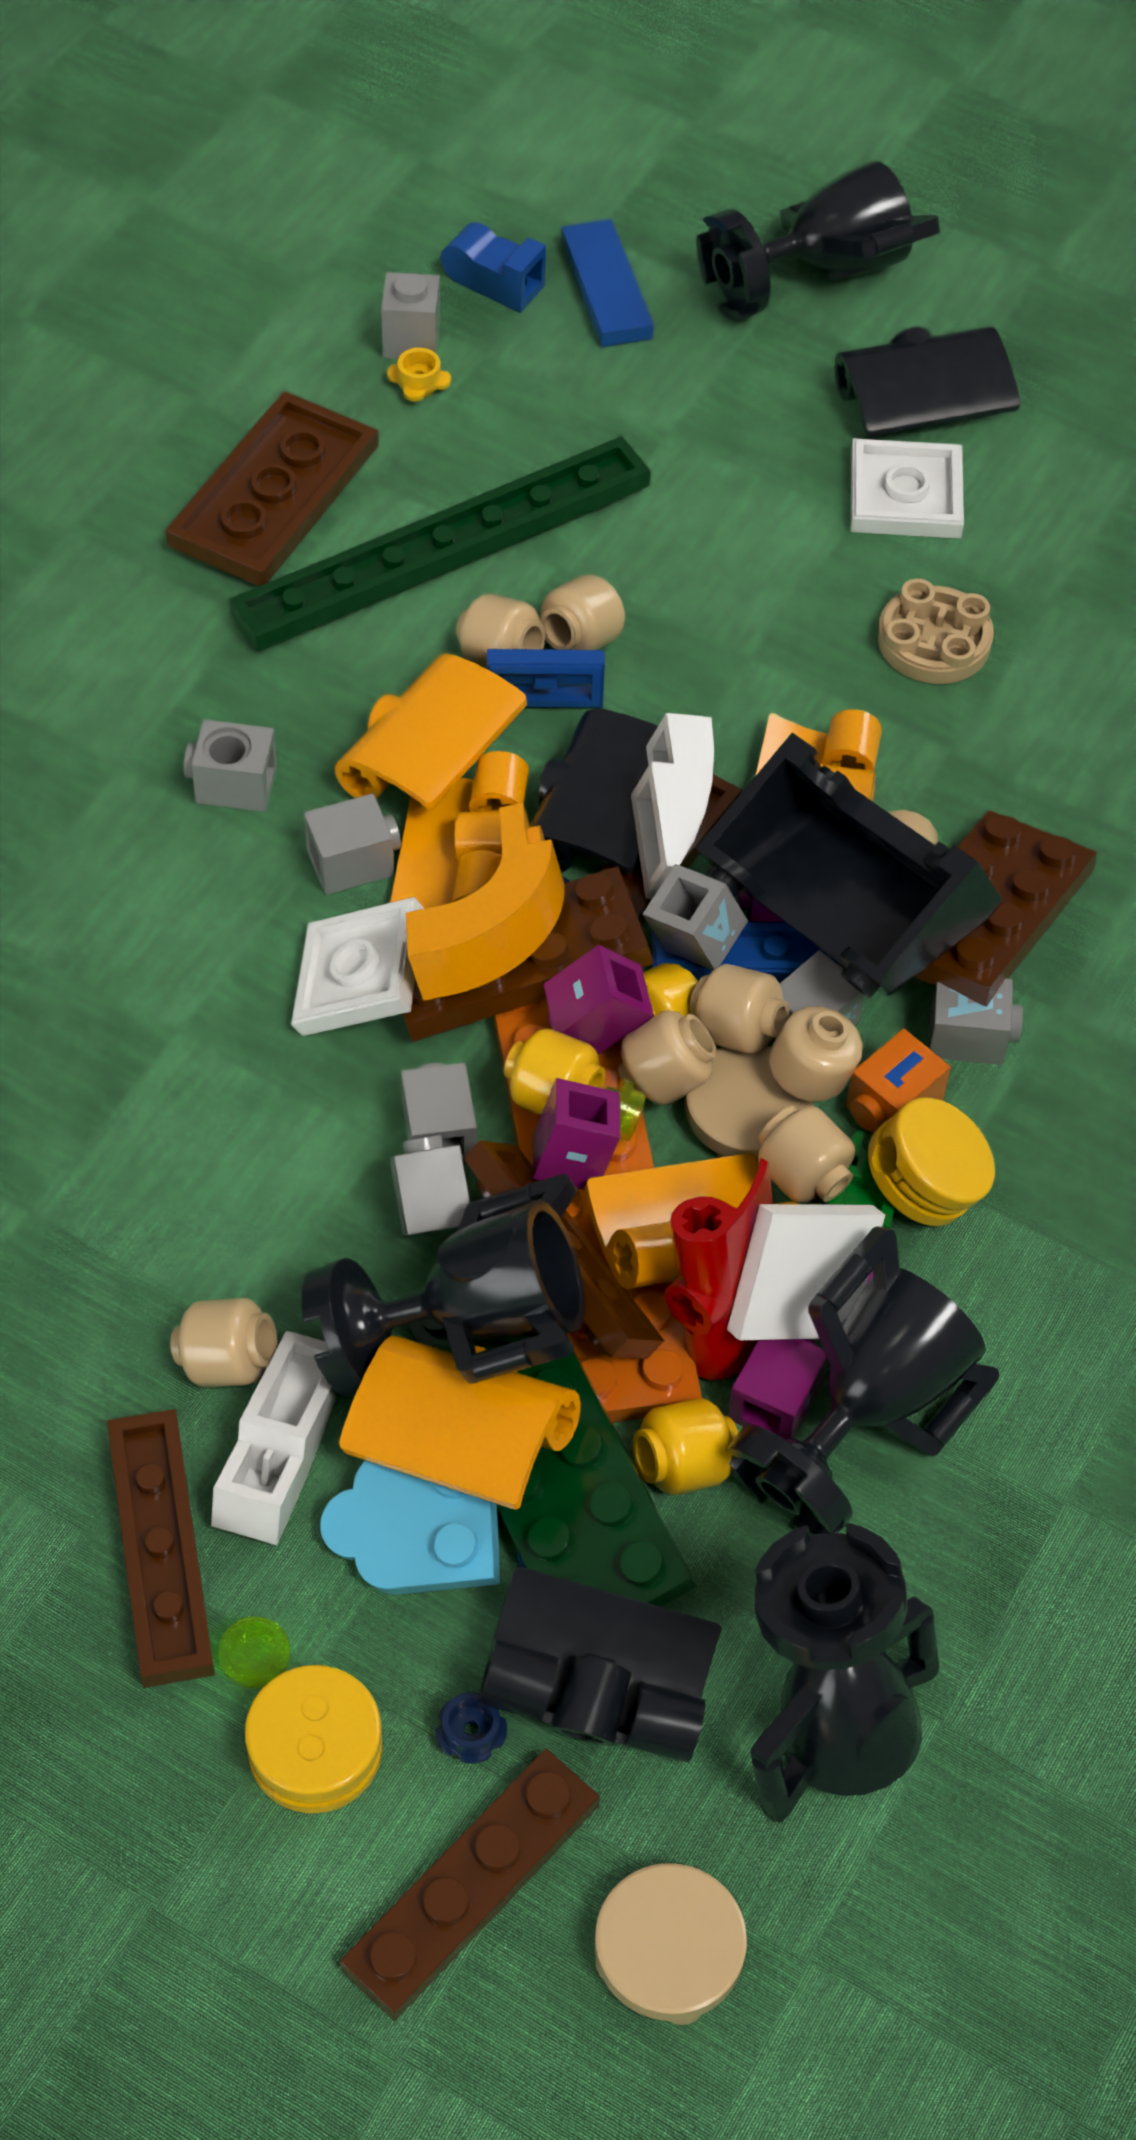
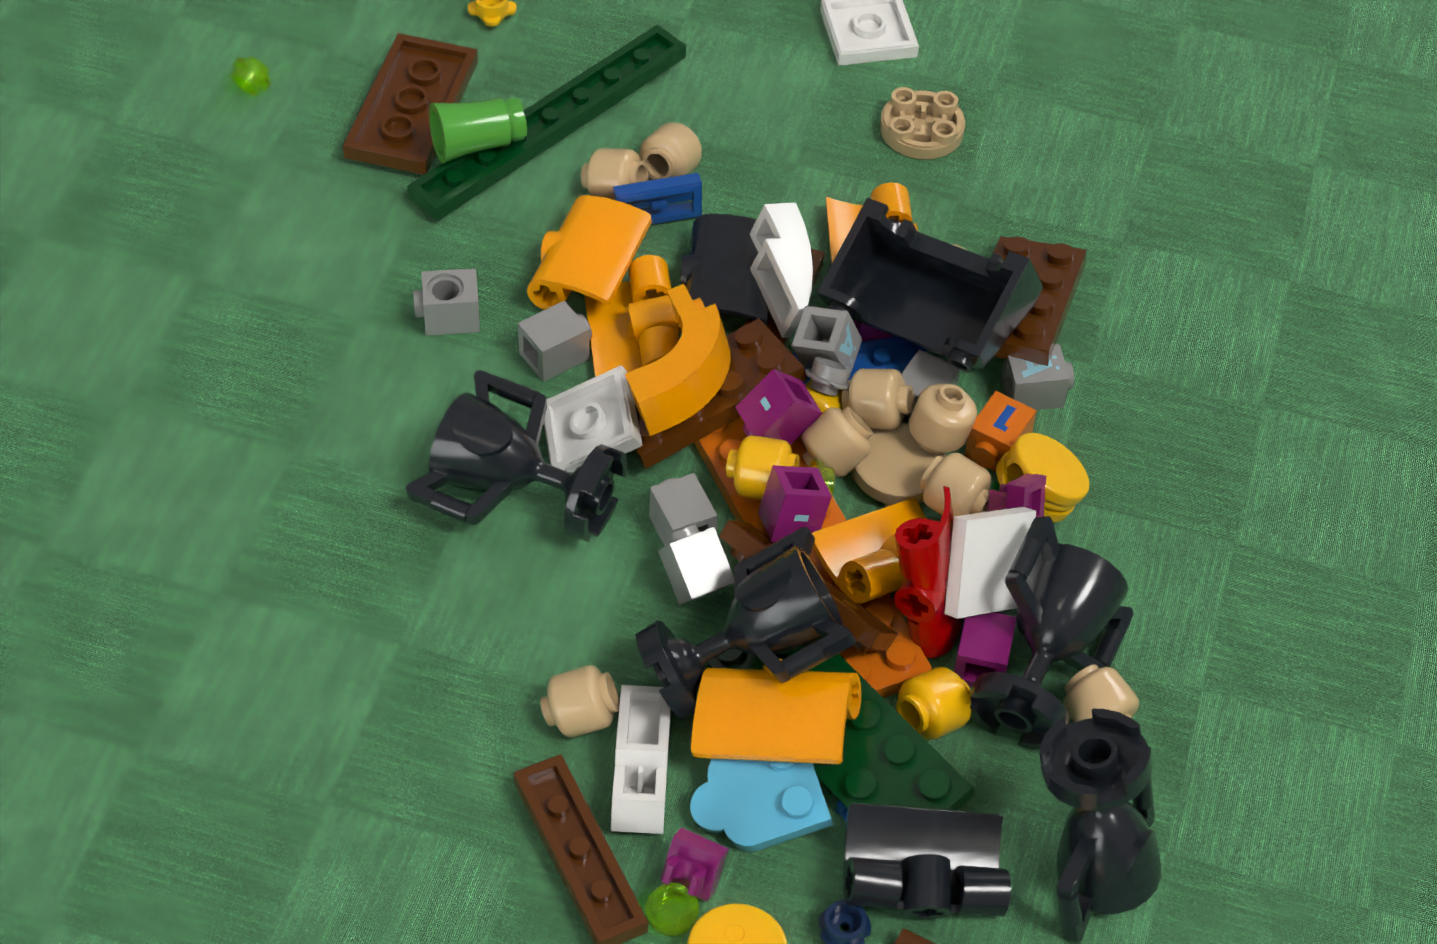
camera: 15 degrees left, 5 degrees down
none -> clear neon green plate [230,57,272,96]
none -> black piece [406,370,627,542]
none -> bright green plant [429,98,527,163]
none -> magenta tile [660,827,729,902]
none -> light grey plate [805,357,851,396]
none -> magenta tile [987,473,1046,517]
none -> tan head [1063,665,1139,722]

